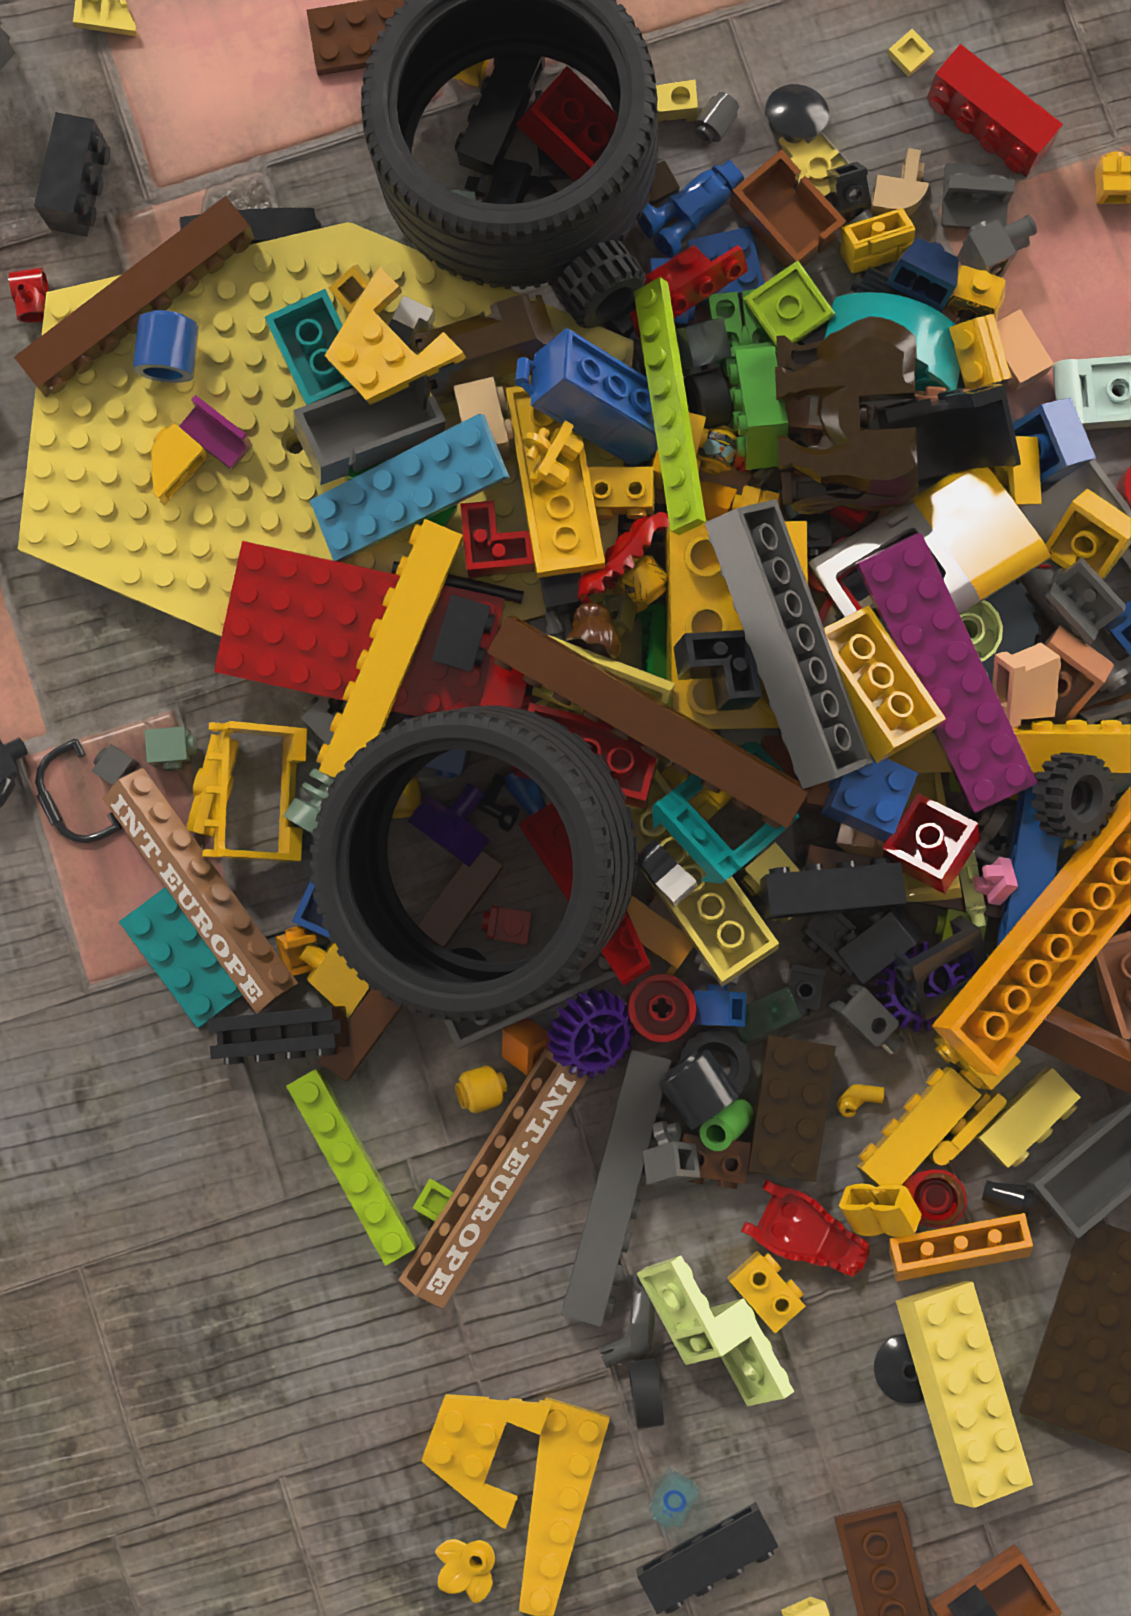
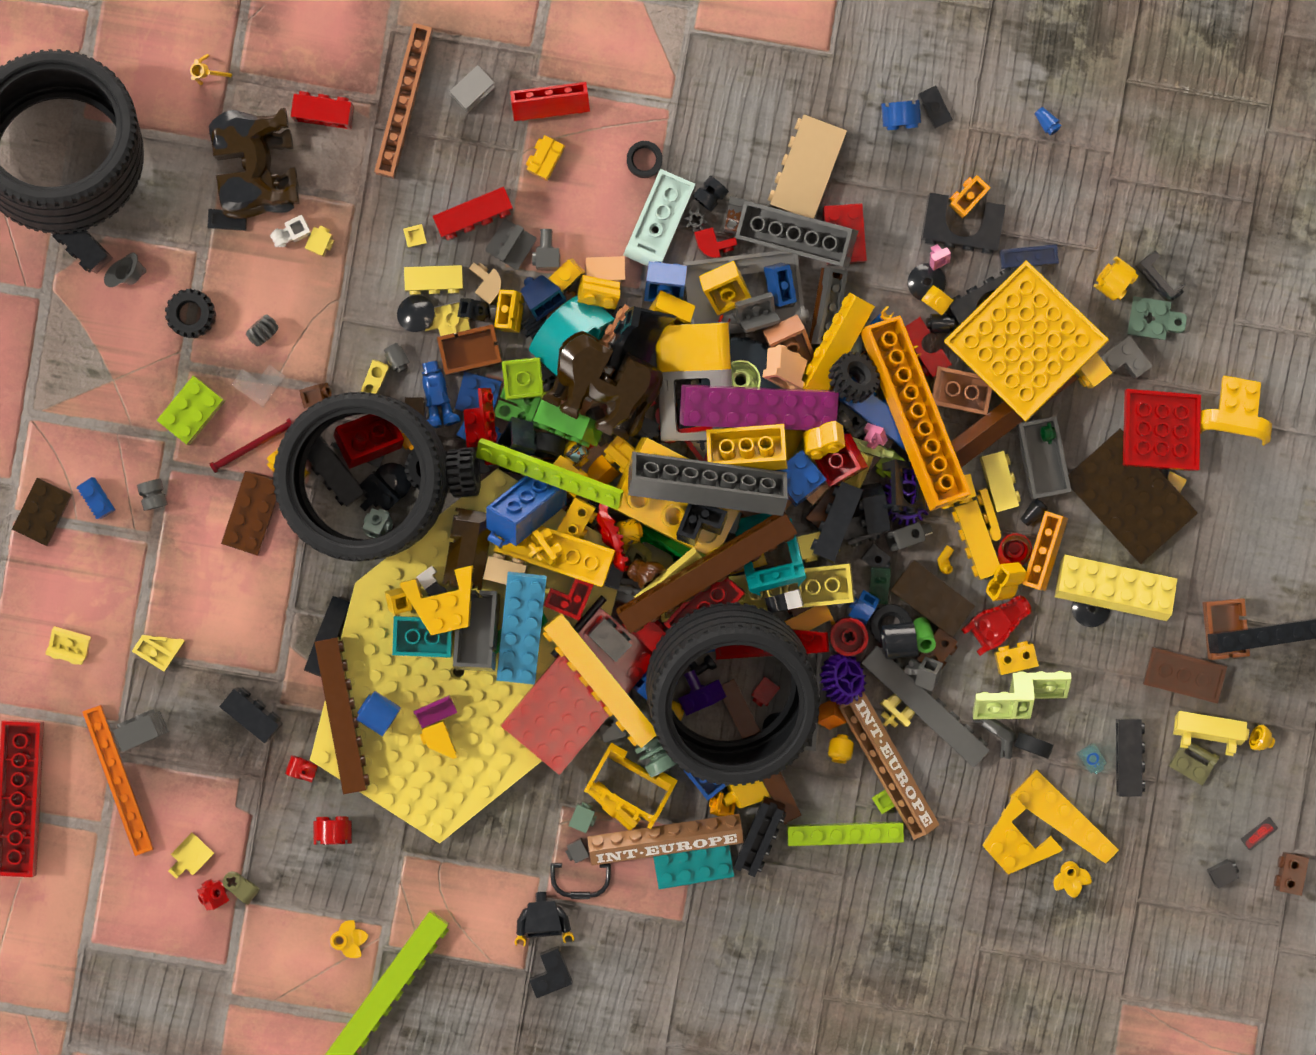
camera: 65 degrees left, 5 degrees up
none -> light yellow brick [404,265,464,295]
none -> yellow brick [803,421,845,459]
none -> light yellow hips [880,694,915,728]

